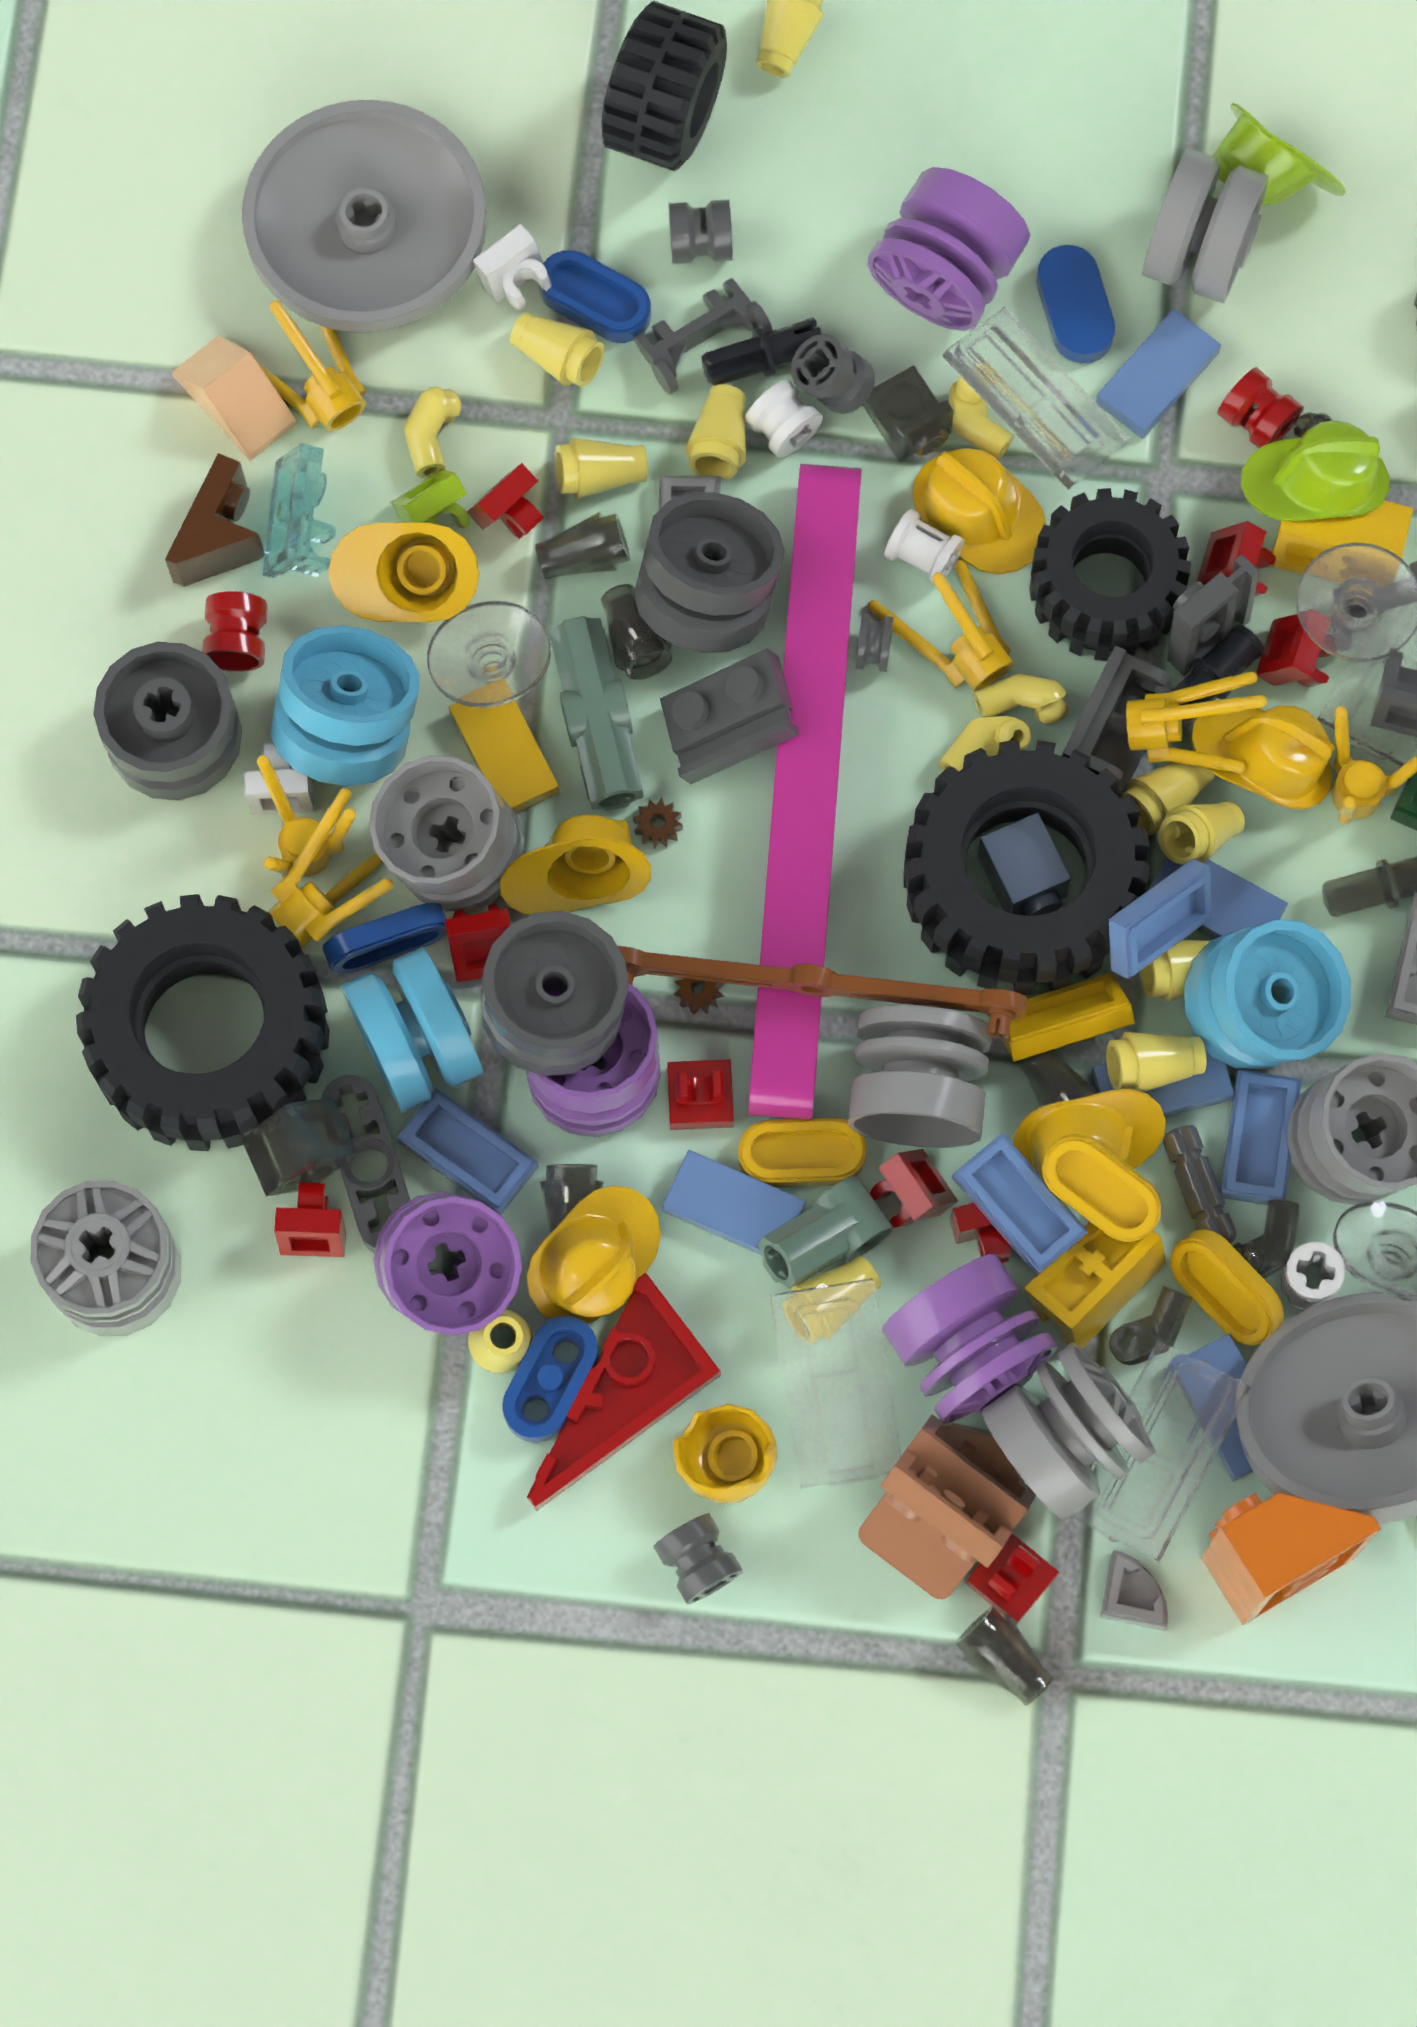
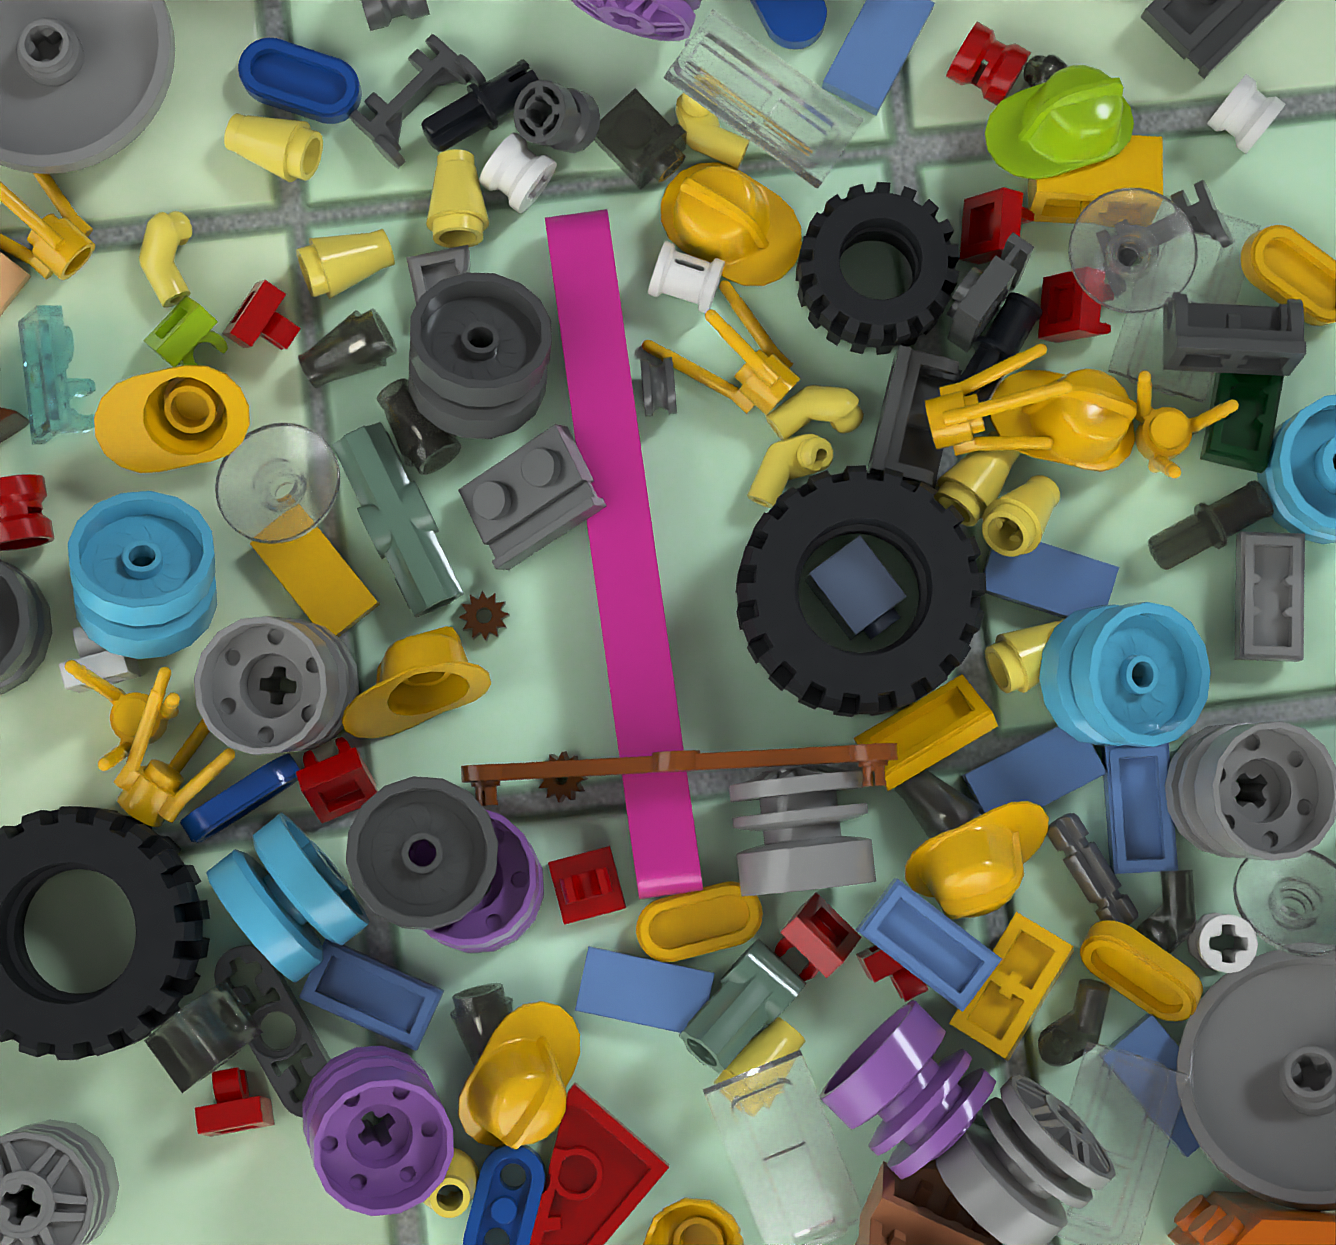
camera: 20 degrees left, 10 degrees up
white tile [473,224,551,310] -> none
yellow tile [1042,1134,1161,1242] -> none
light yellow cone [1106,1032,1207,1092] -> none
medium blue tile [1108,859,1212,979] -> none

